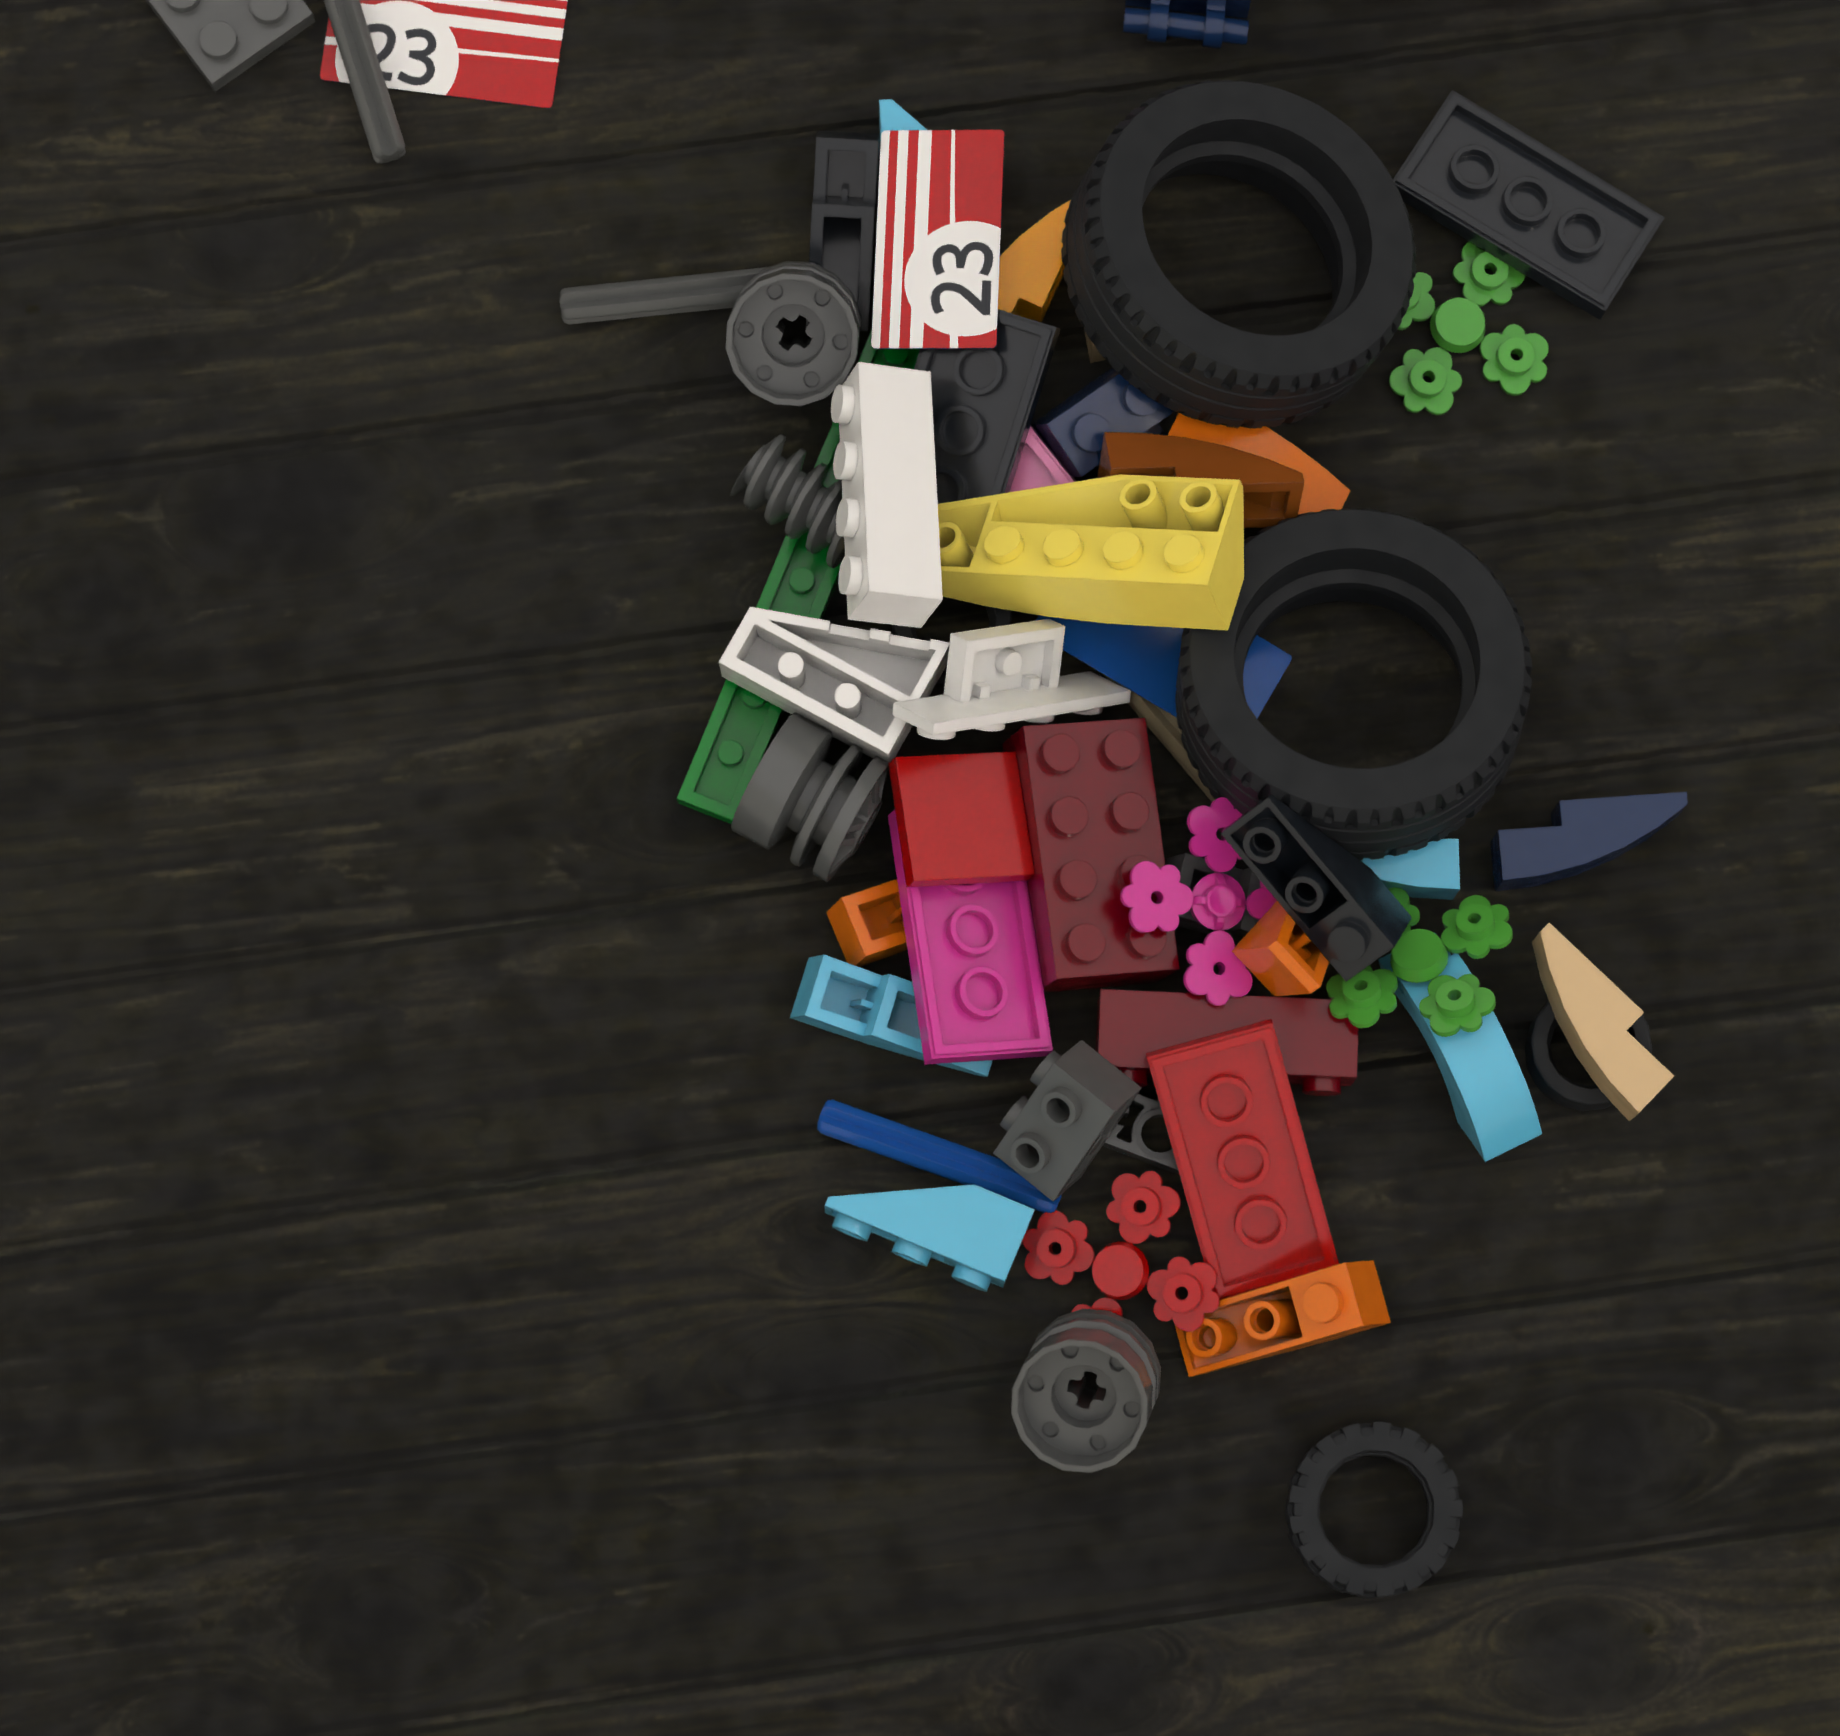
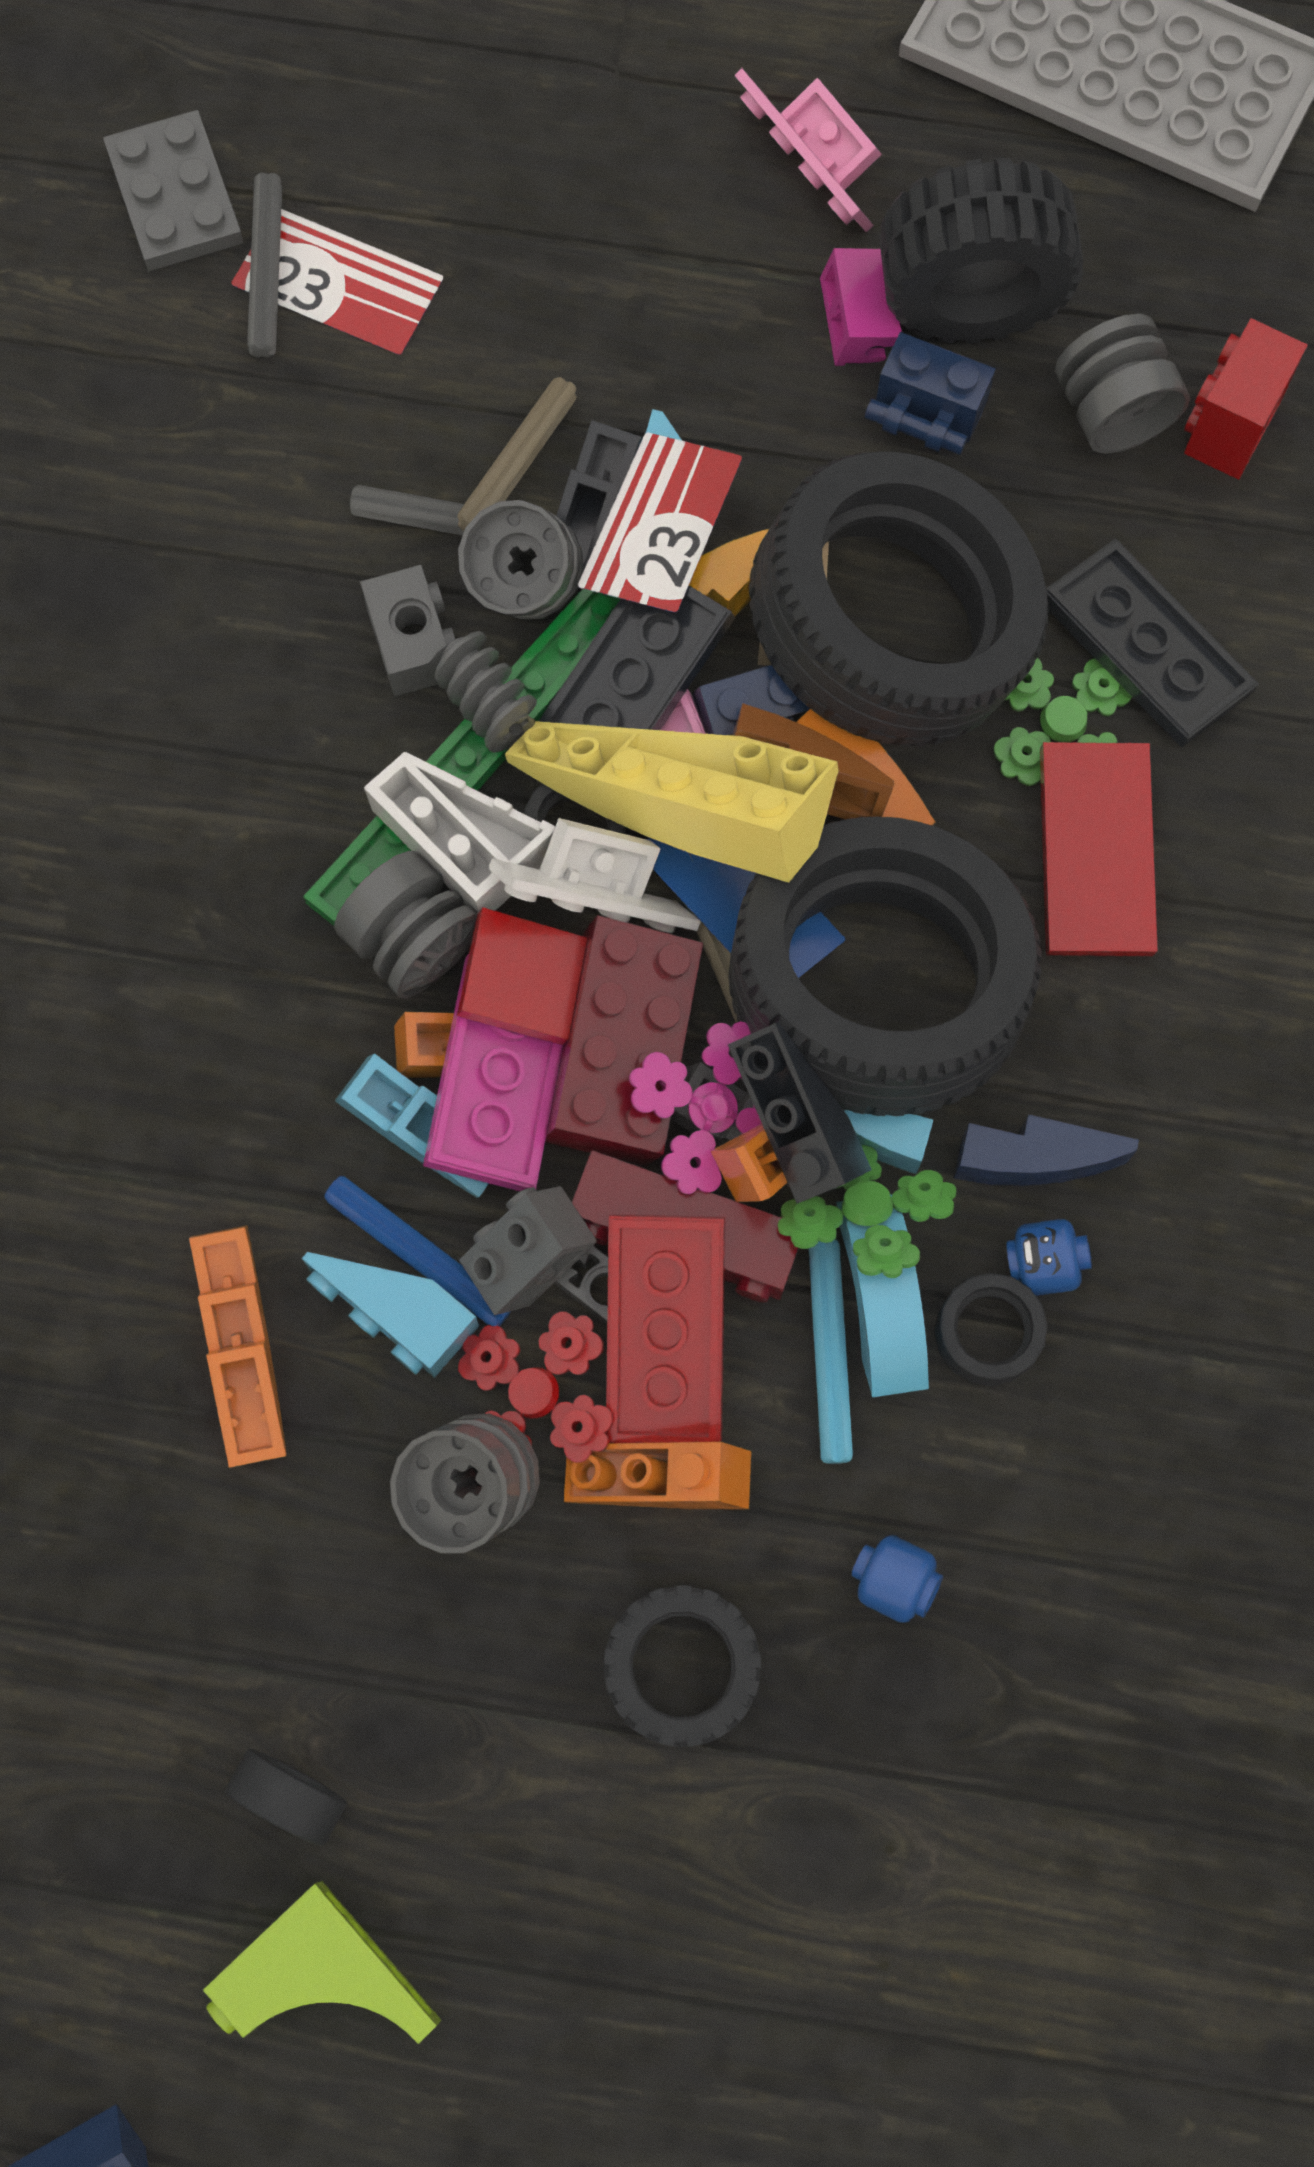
camera: 20 degrees right, 5 degrees down
white brick [831,362,943,628] -> none
tan slope [1532,923,1674,1121] -> none
none -> orange slope [189,1225,287,1468]
none -> dark grey brick [360,565,455,697]
none -> dark tan axle [457,377,576,531]
none -> medium azure axle [809,1240,853,1464]
none -> blue head [851,1535,943,1623]
none -> blue head [1007,1219,1092,1296]
none -> red tile [1040,742,1157,956]

